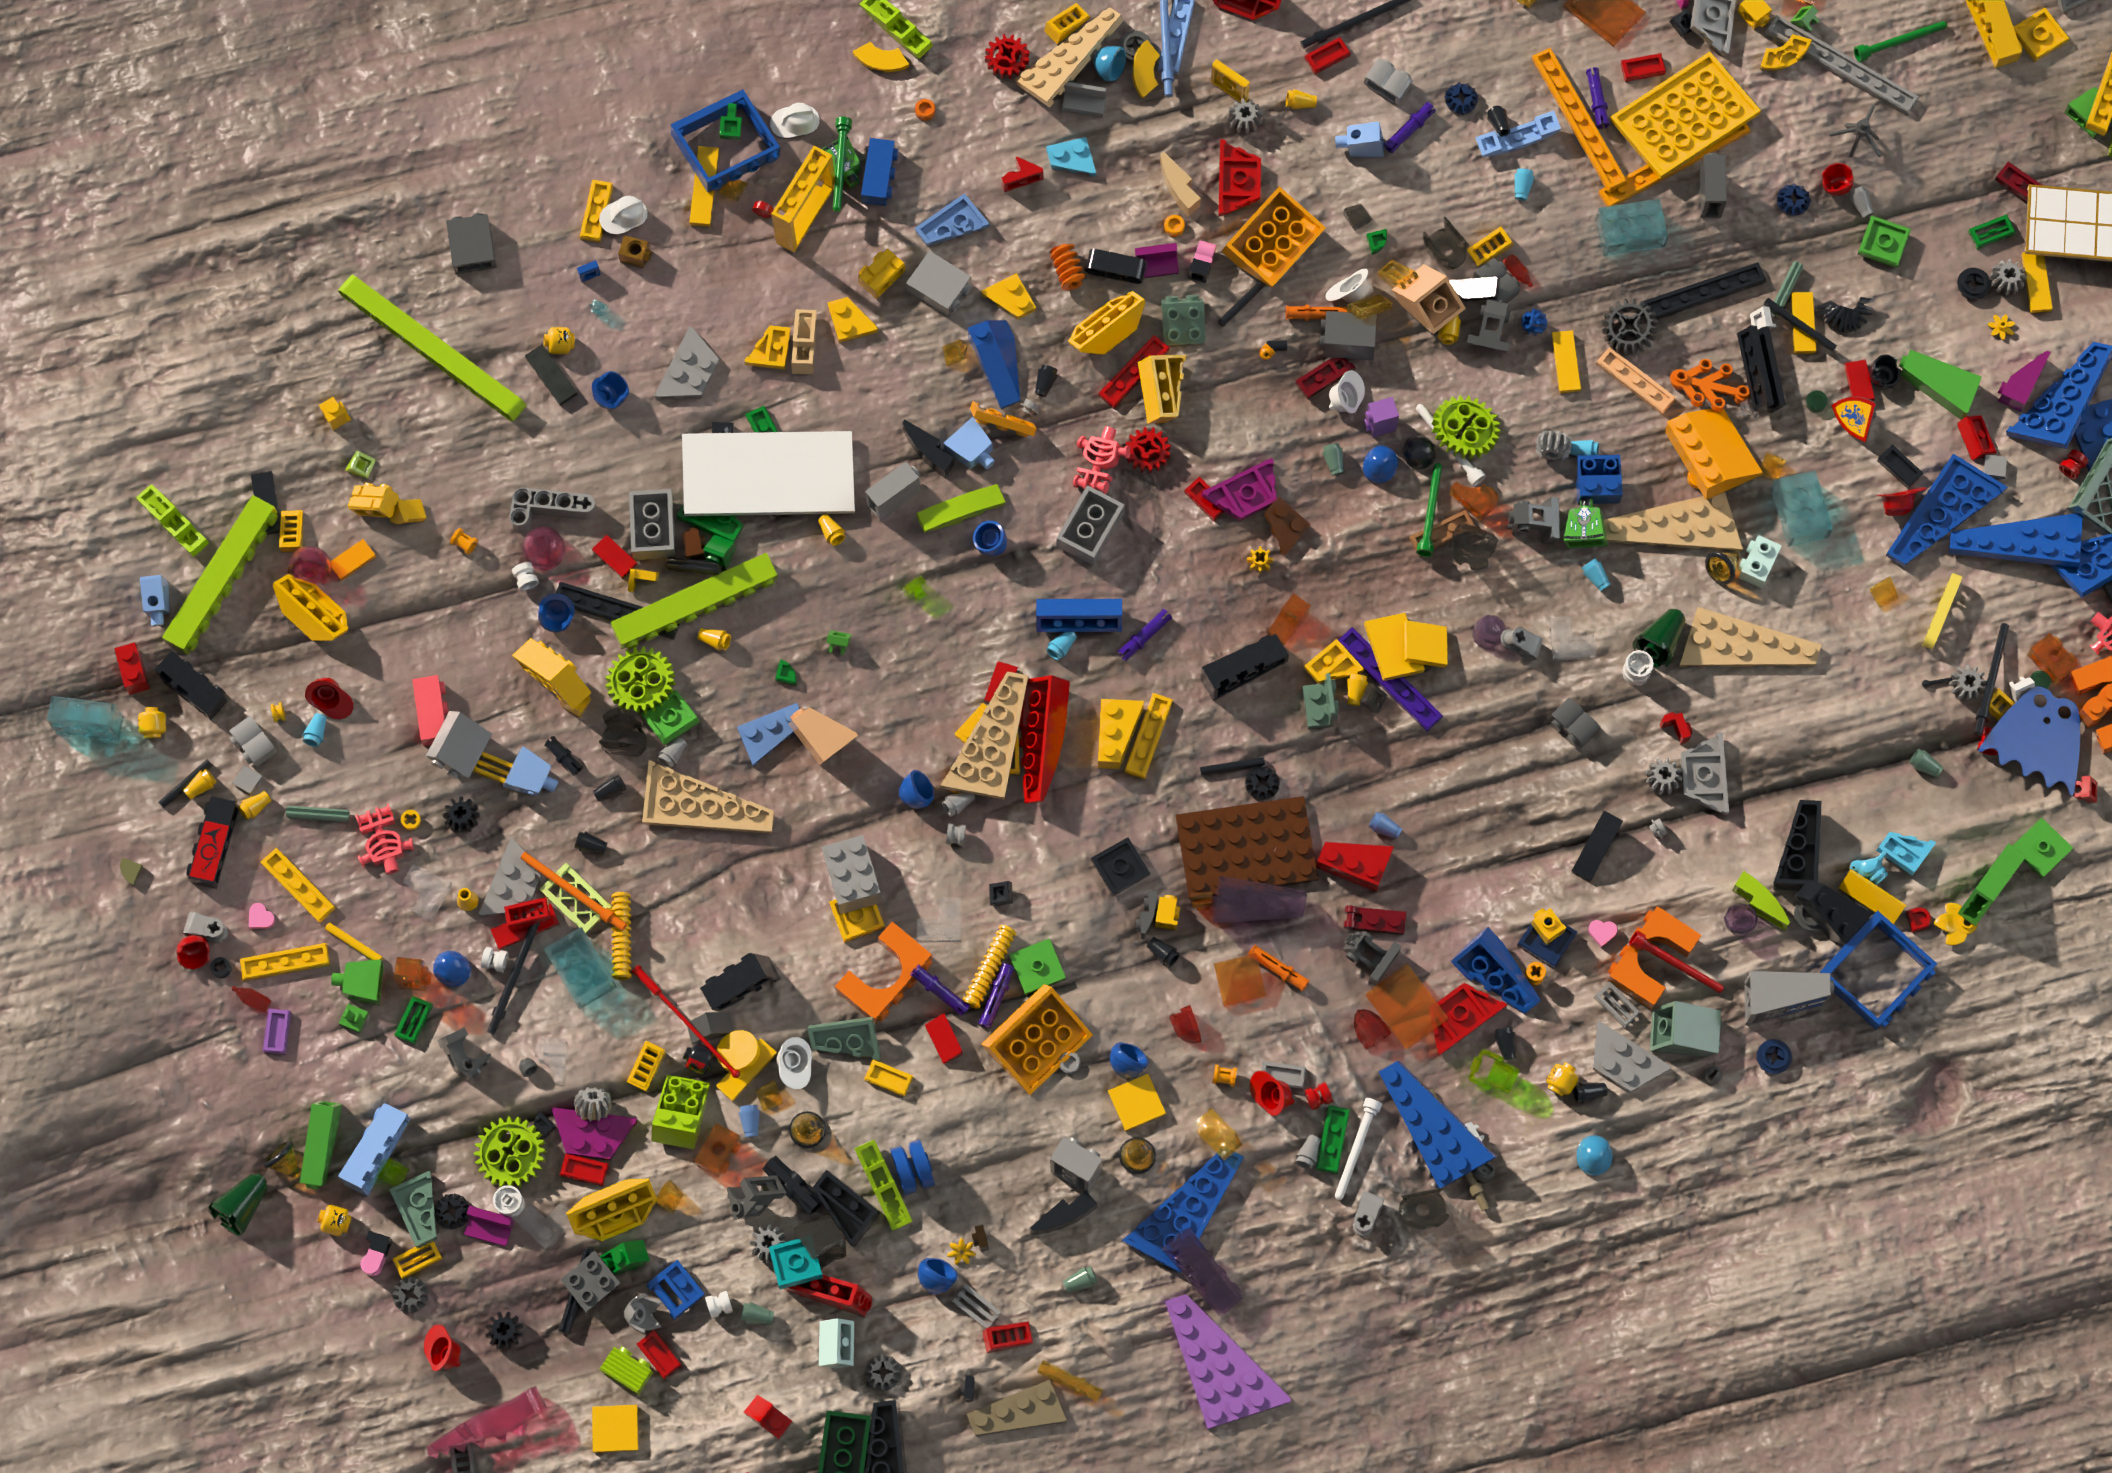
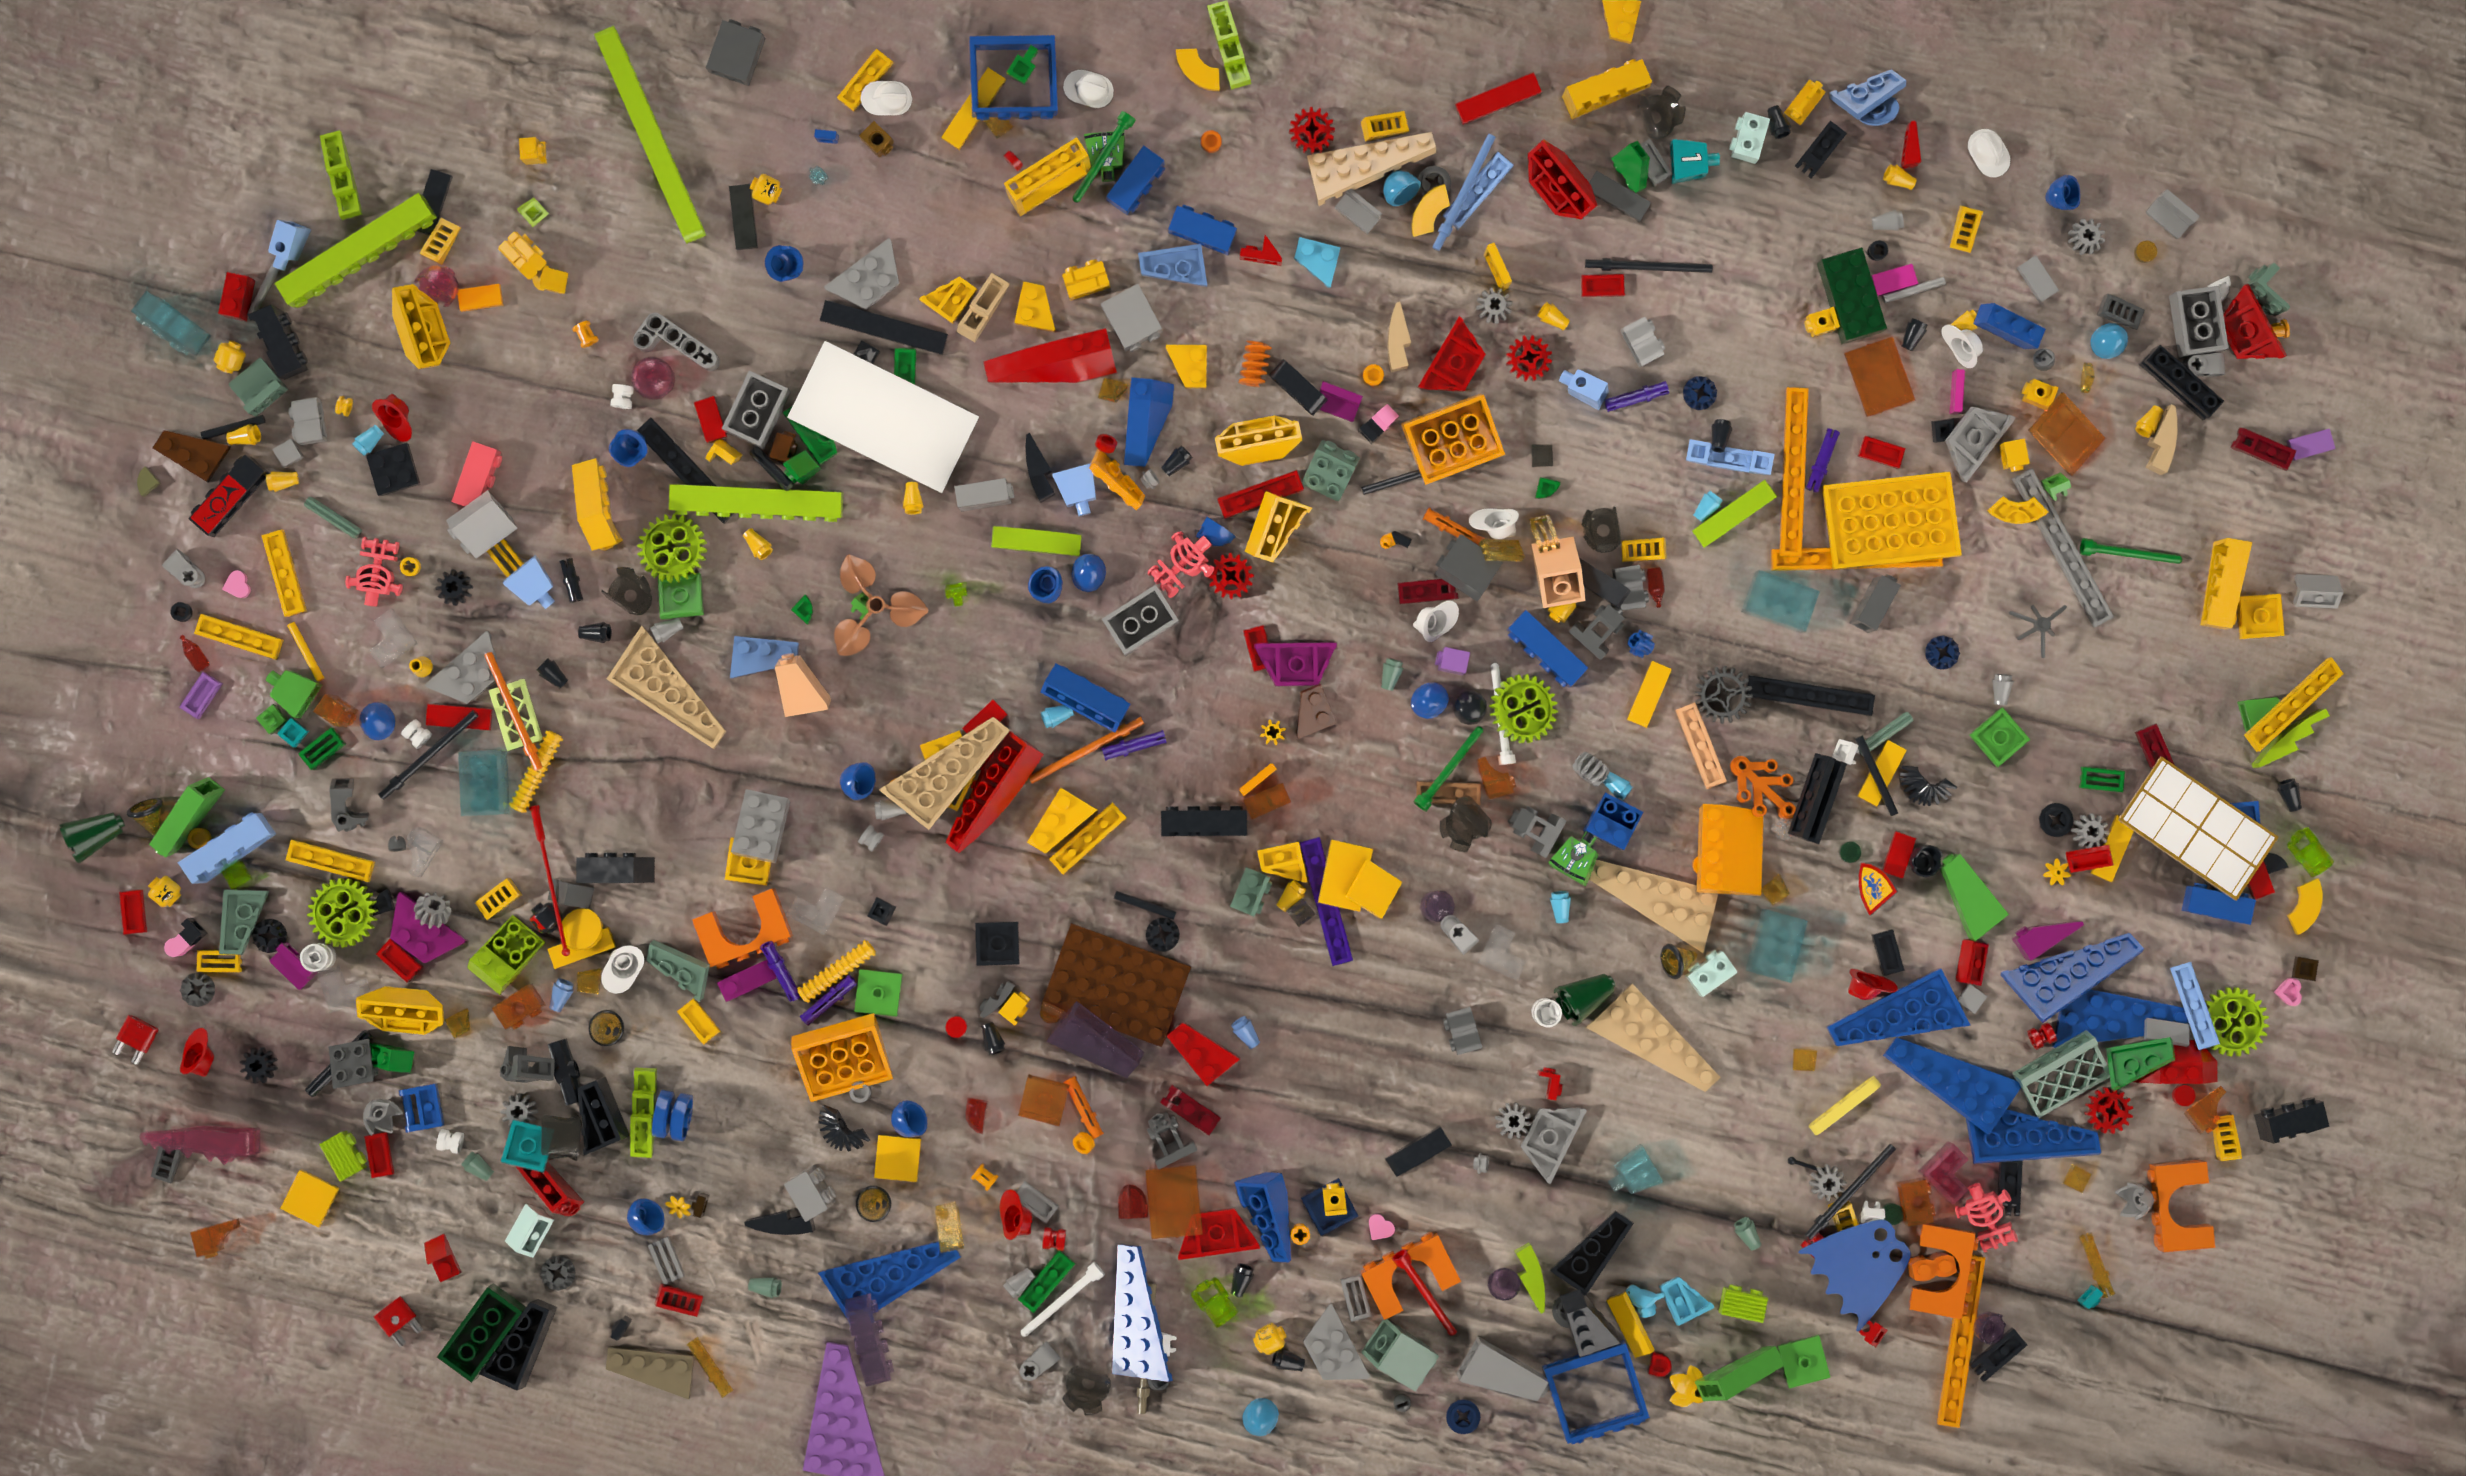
camera: 25 degrees right, 15 degrees up
red hair [176,935,210,970] -> none
red slope [504,897,551,932] -> none
red slope [925,1014,963,1064] -> none
red hair [1822,163,1854,196] -> none
none -> red piece [112,1015,159,1065]
none -> red tile [119,890,147,935]
none -> reddish brown wing [152,430,231,482]
none -> light orange tile [188,828,211,849]
none -> sand green bracket [228,358,289,417]
none -> light grey bar [247,261,279,314]
none -> teal plate [277,718,309,748]
none -> yellow tile [285,840,375,882]
none -> black plate [366,443,421,496]
none -> magenta slope [717,960,777,1002]
none -> black hair [819,1105,870,1152]
none -> black tile [820,300,948,355]
none -> nougat plant [834,554,928,656]
none -> red tile [945,1016,967,1038]
none -> red wedge [983,328,1117,383]
none -> orange bar [1029,716,1145,784]
none -> blue hat [1071,554,1106,592]
none -> light orange tile [1073,1132,1095,1154]
none -> red tile [1095,434,1117,453]
none -> blue brick [1168,205,1237,256]
none -> blue brick [1196,517,1236,546]
none -> light orange tile [1239,763,1277,796]
none -> red gear [1506,335,1552,382]
none -> blue brick [1507,610,1588,688]
none -> clear light blue torso [1608,1144,1664,1194]
none -> lime slope [1692,479,1778,548]
none -> lime brick [1718,1284,1768,1323]
none -> clear pink brick [1918,1142,1969,1205]
none -> red tile [2066,845,2114,873]

